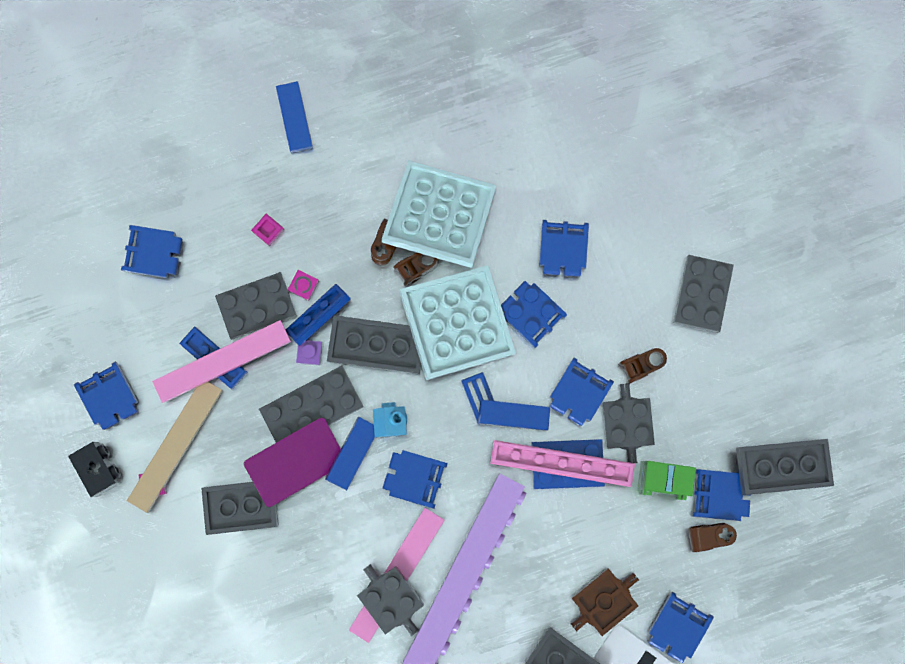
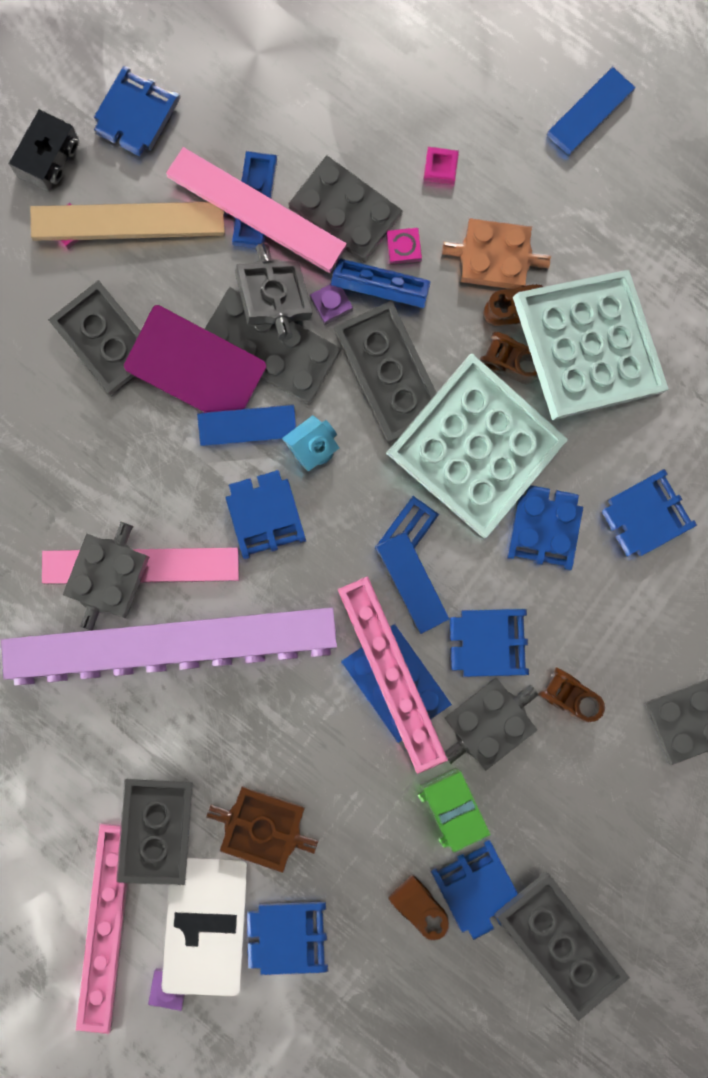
camera: 55 degrees right, 0 degrees up
blue plate [121,225,183,278] -> none
none -> dark grey plate [235,243,313,341]
none -> nougat plate [442,218,551,289]

